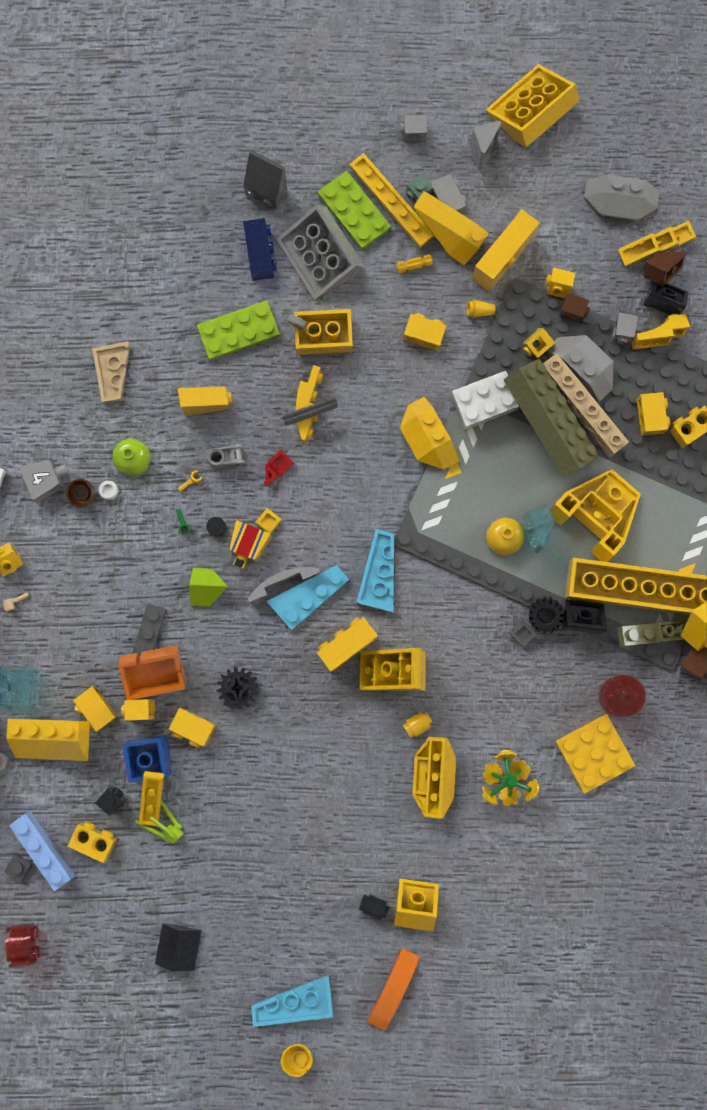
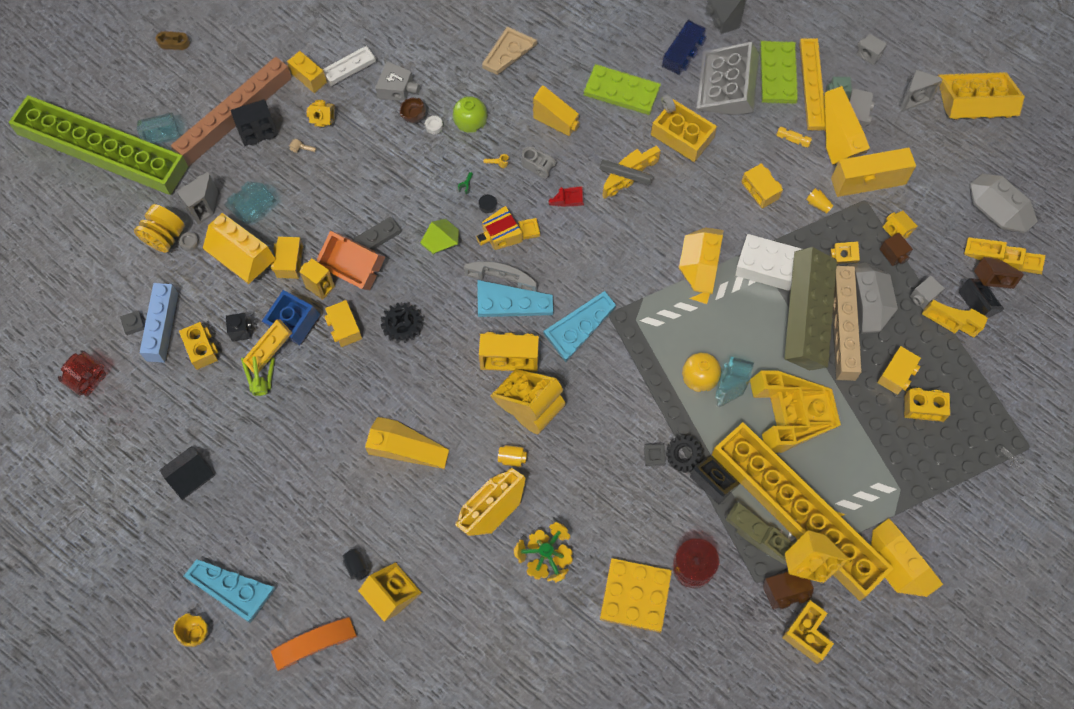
camera: 40 degrees right, 15 degrees down
none -> yellow wedge [365,417,449,469]

